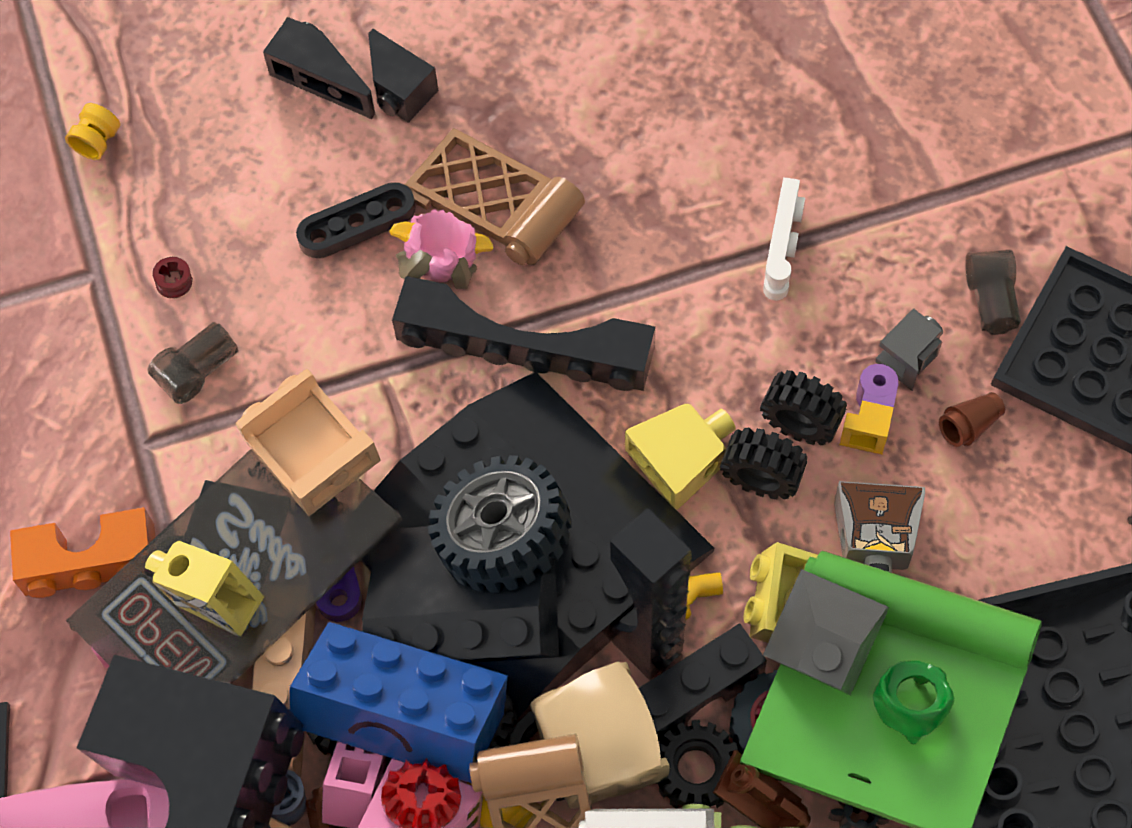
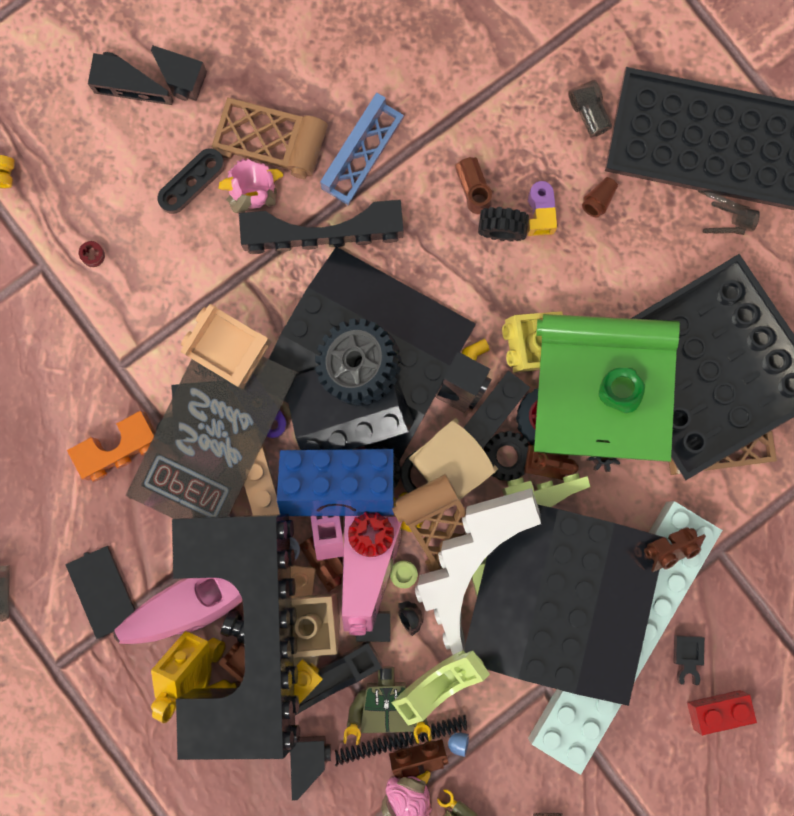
camera: 25 degrees left, 20 degrees up
light yellow torso [145,541,264,637] -> none
clear smoke piece [147,322,239,404] -> none
light yellow torso [625,404,736,510] -> none
black tyre [720,428,808,499] -> none
white plate [763,177,805,300] -> none
dark grey slope [763,569,889,695] -> none
torso [834,481,925,573] -> none
dark grey window [875,308,943,391] -> none
none -> medium blue fence [320,92,404,206]
none -> copper piece [455,157,492,214]

